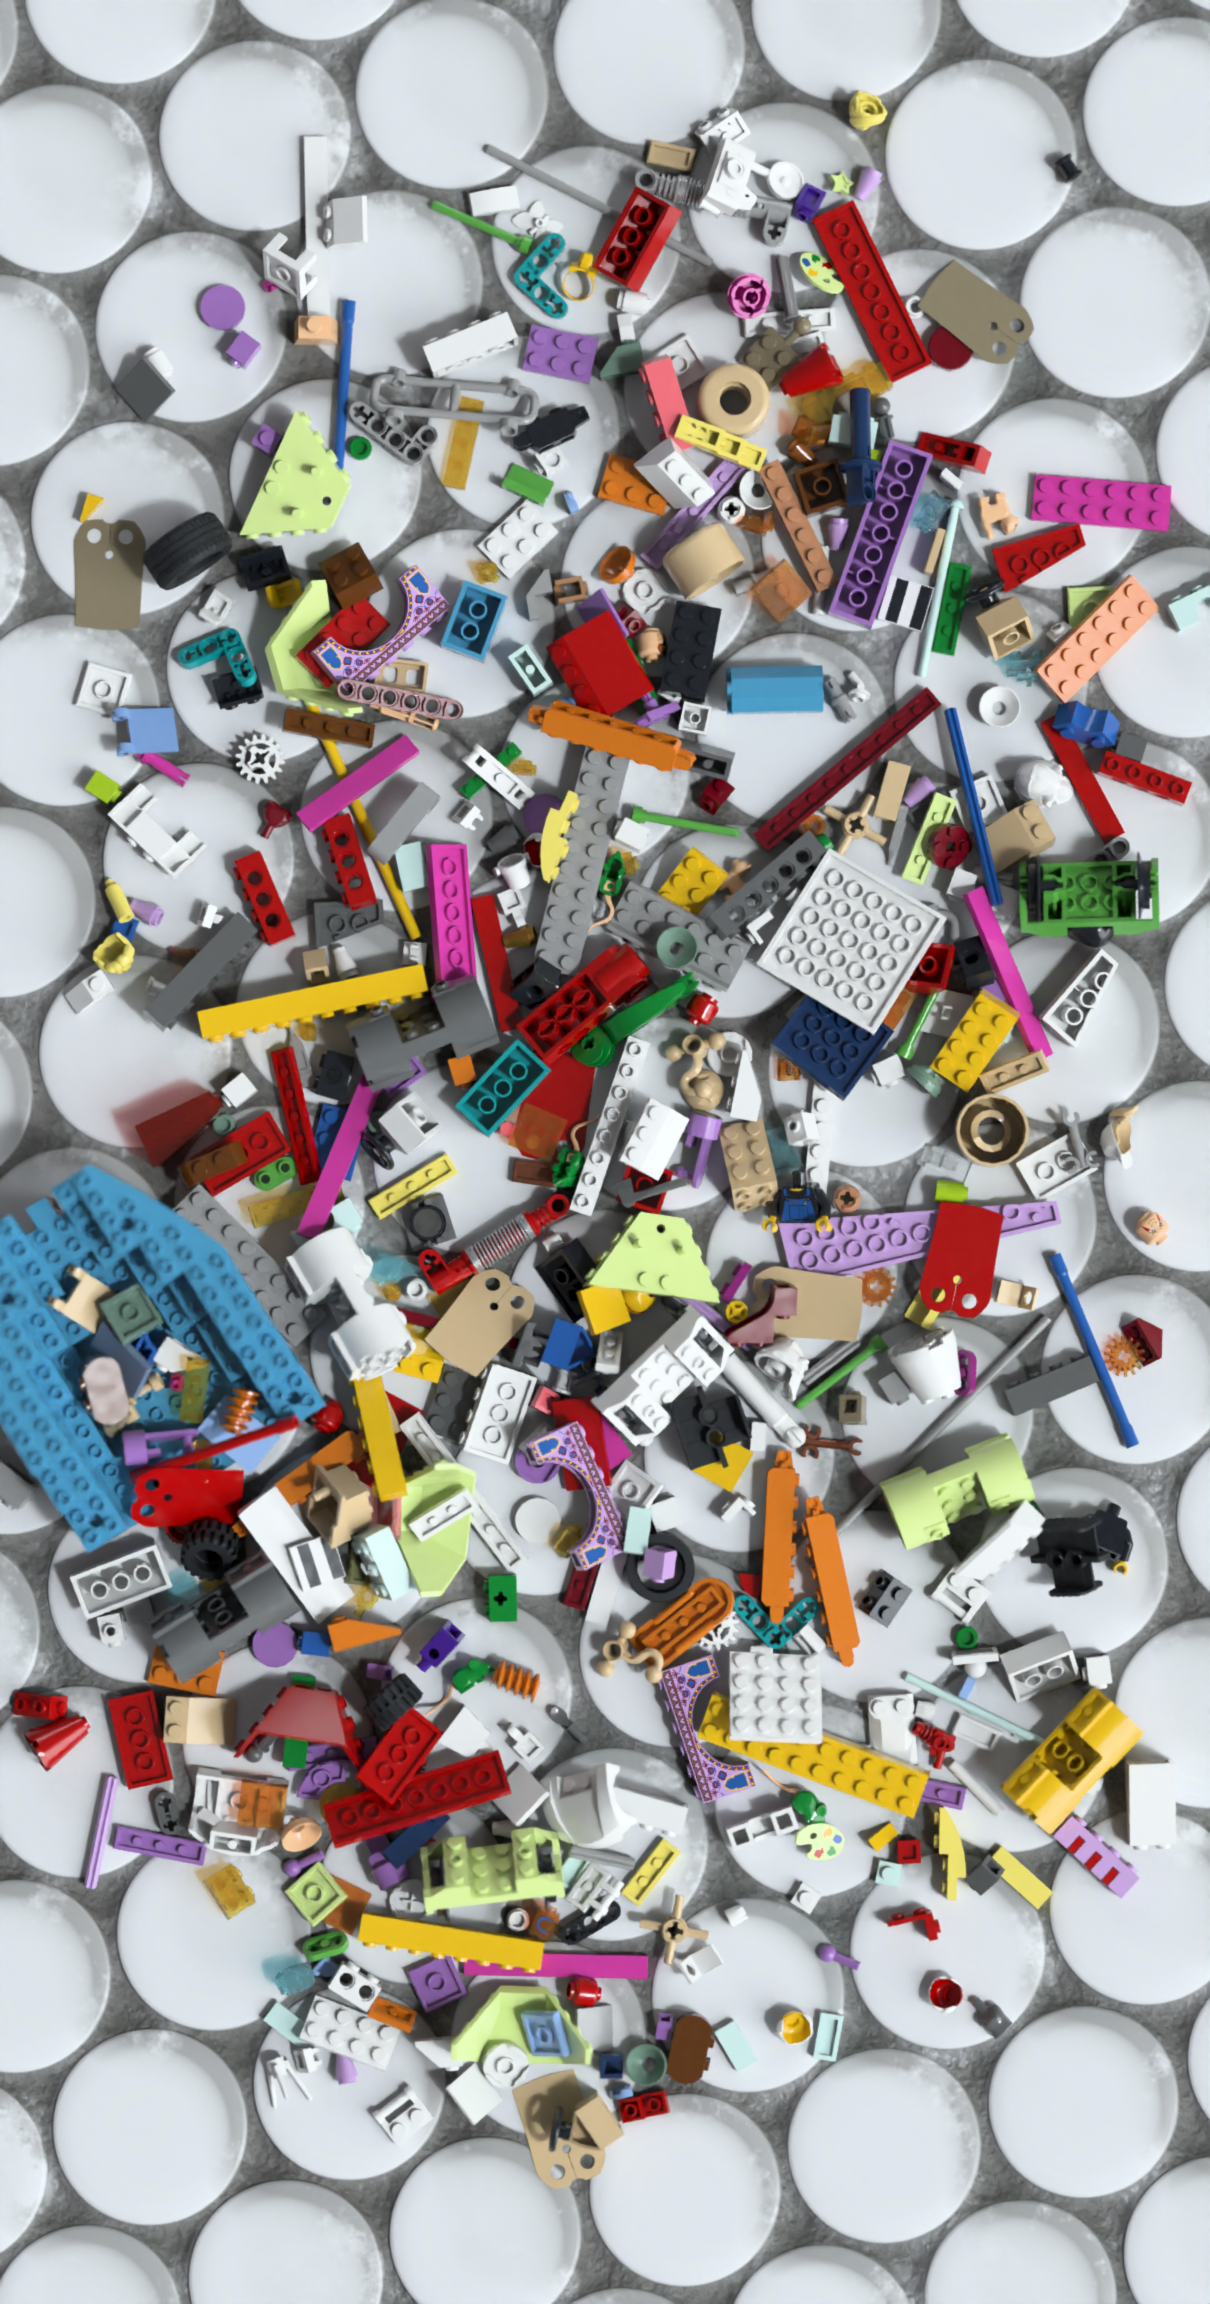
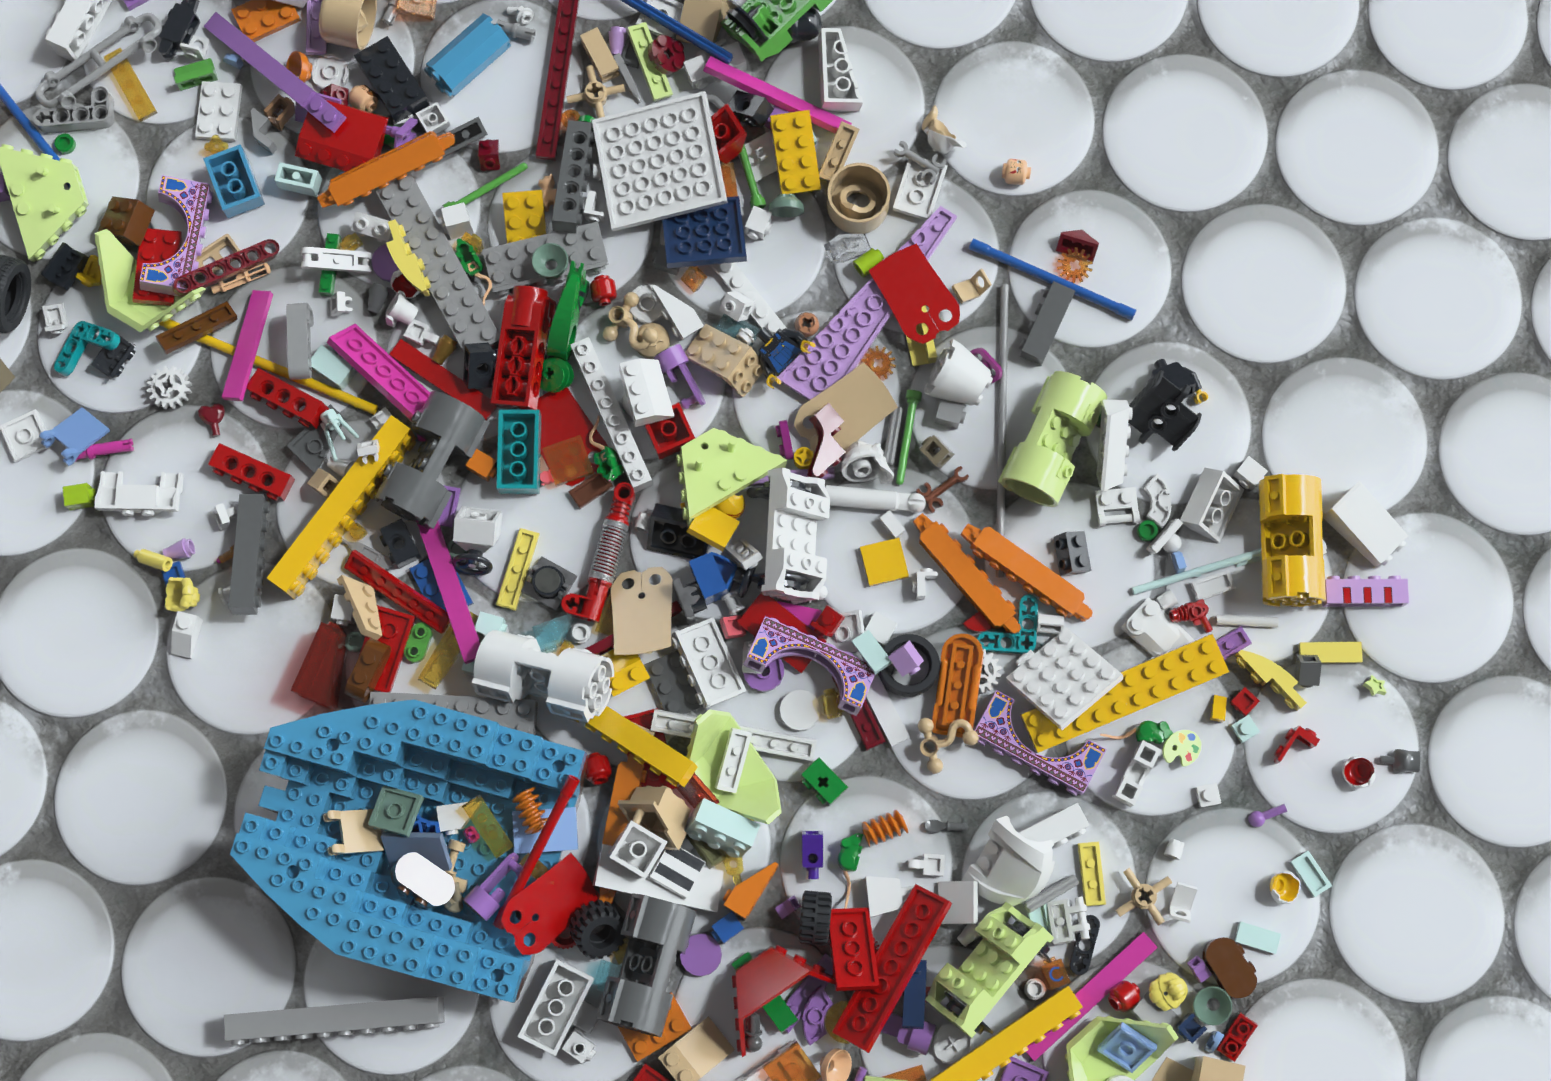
camera: 40 degrees left, 10 degrees down
dark grey piece [613,1177,688,1208] -> none
black piece [669,1385,752,1470] -> none
none -> medium lavender slope [204,12,347,133]
none -> light aqua plant [320,409,359,462]
none -> tan wing [337,575,382,640]
none -> white bracket [351,211,393,243]
none -> white tile [357,439,380,464]
none -> white slope [607,820,667,879]
none -> white plate [736,328,755,345]
none -> red bracket [810,605,845,637]
none -> white tile [1143,473,1172,530]
none -> light yellow hair [1149,972,1188,1011]
none -> yellowish green piece [1363,675,1387,696]

